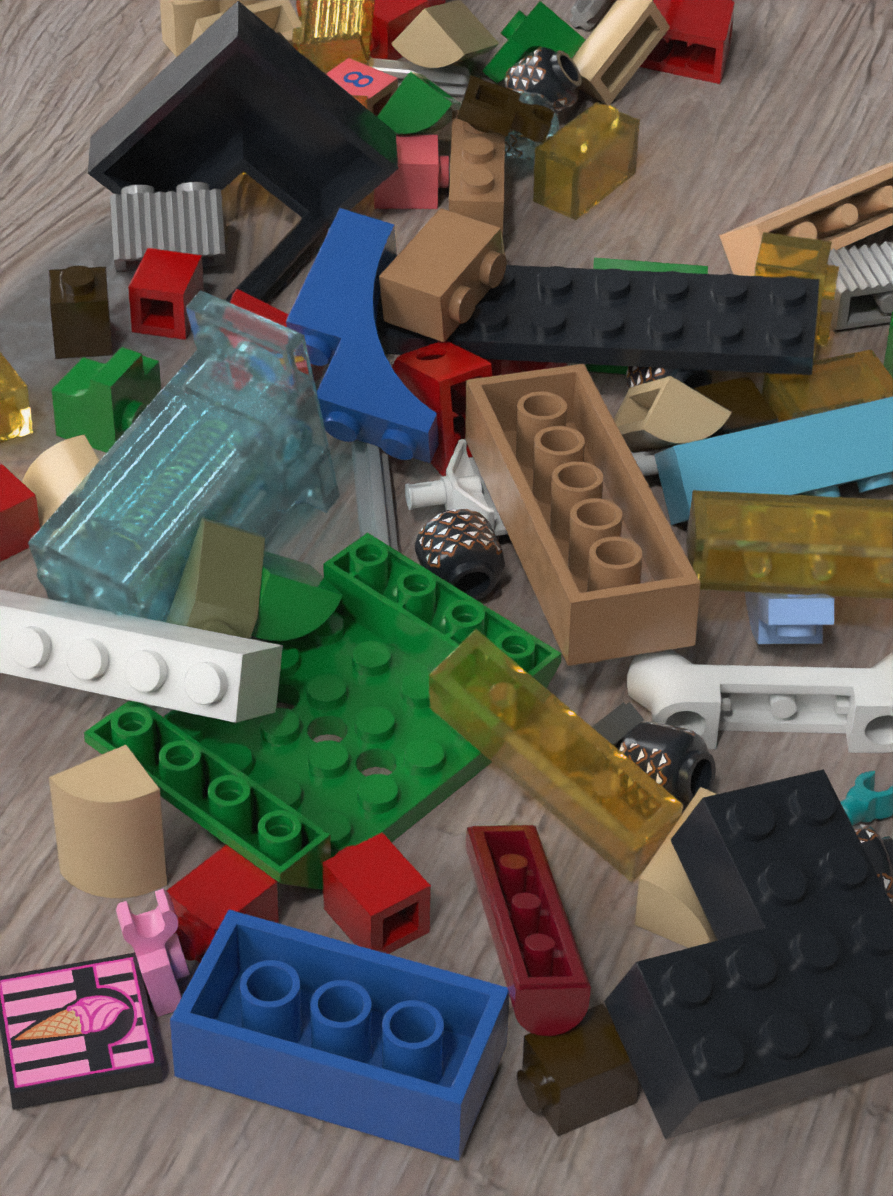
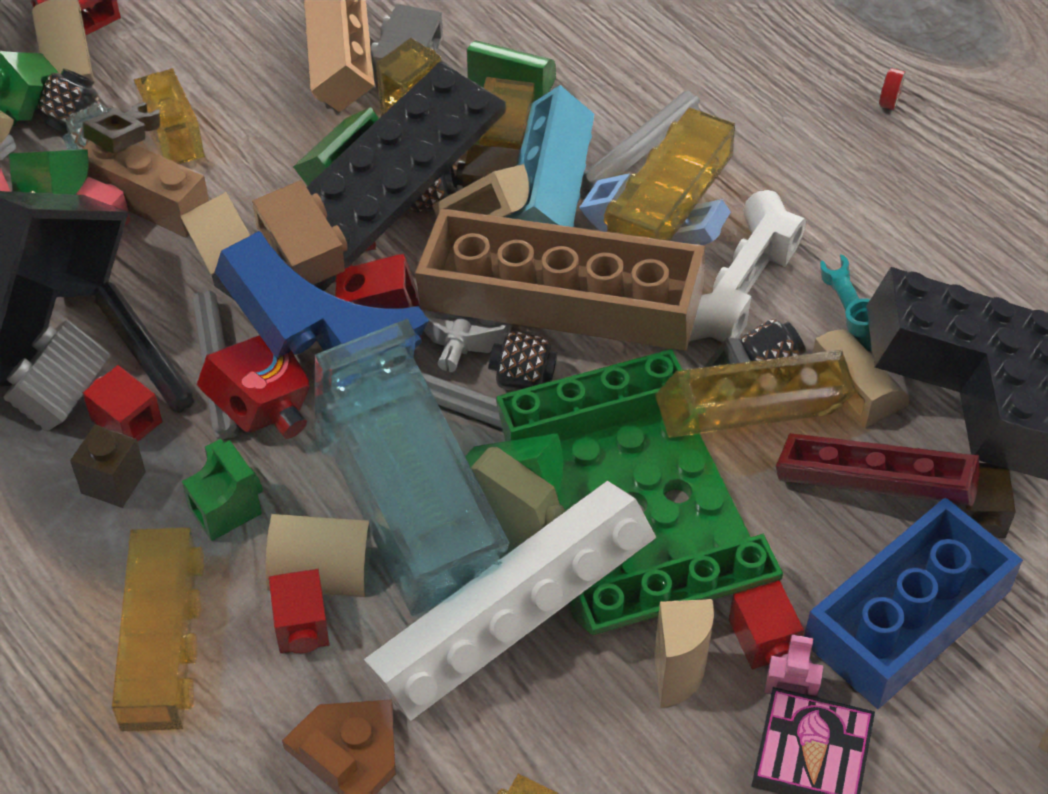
camera: 60 degrees left, 10 degrees up
red brick [323,832,431,954] -> none

